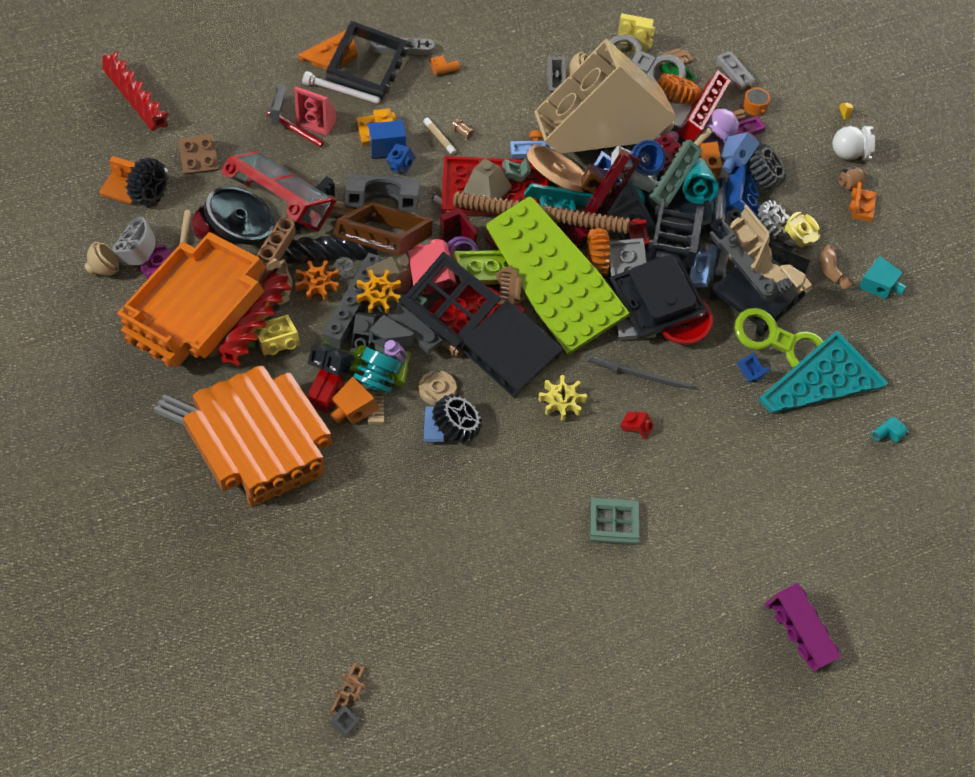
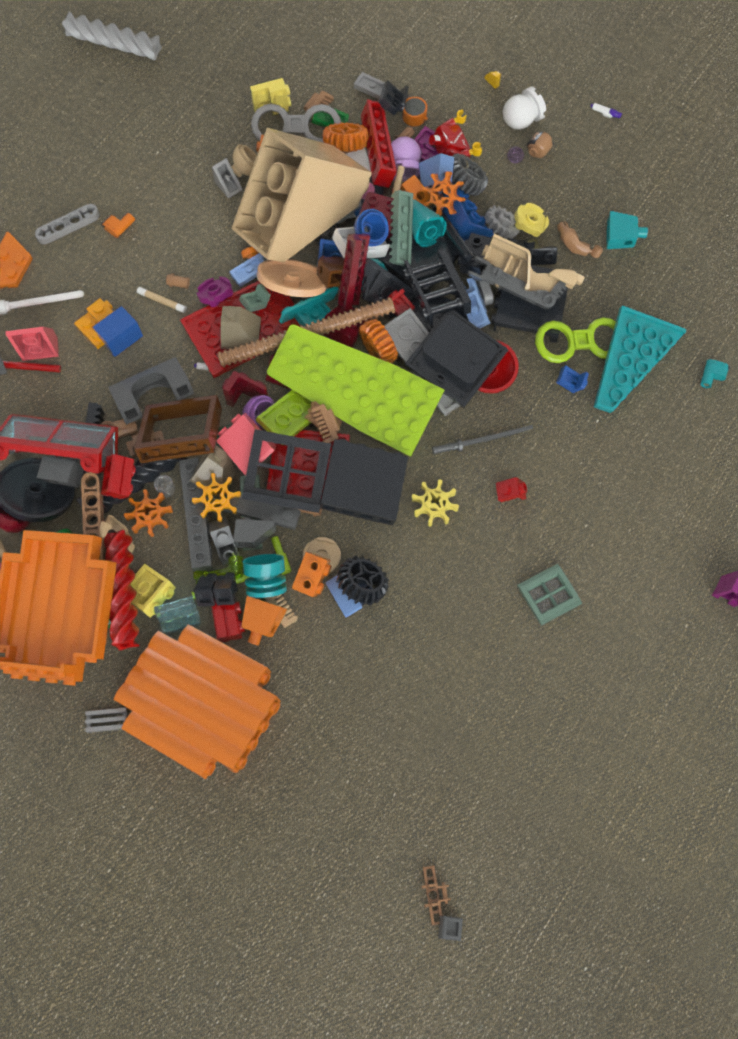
camera: 25 degrees left, 15 degrees up
black window [326,21,408,100] -> none
lavender arm [384,340,408,365] -> none
blue brick [386,144,416,174] -> none
orange bracket [849,182,877,222] -> none
none -> dark grey brick [37,455,84,488]
none -> red brick [101,454,136,499]
none -> clear light blue bracket [154,596,201,635]
none -> magenta plate [196,277,233,307]
none -> orange brick [292,552,332,597]
none -> black bracket [379,80,409,115]
none -> orange gear [422,171,465,216]
none -> red torso [429,110,482,157]
none -> clear purple plate [507,146,524,163]
none -> white piece [590,103,622,119]

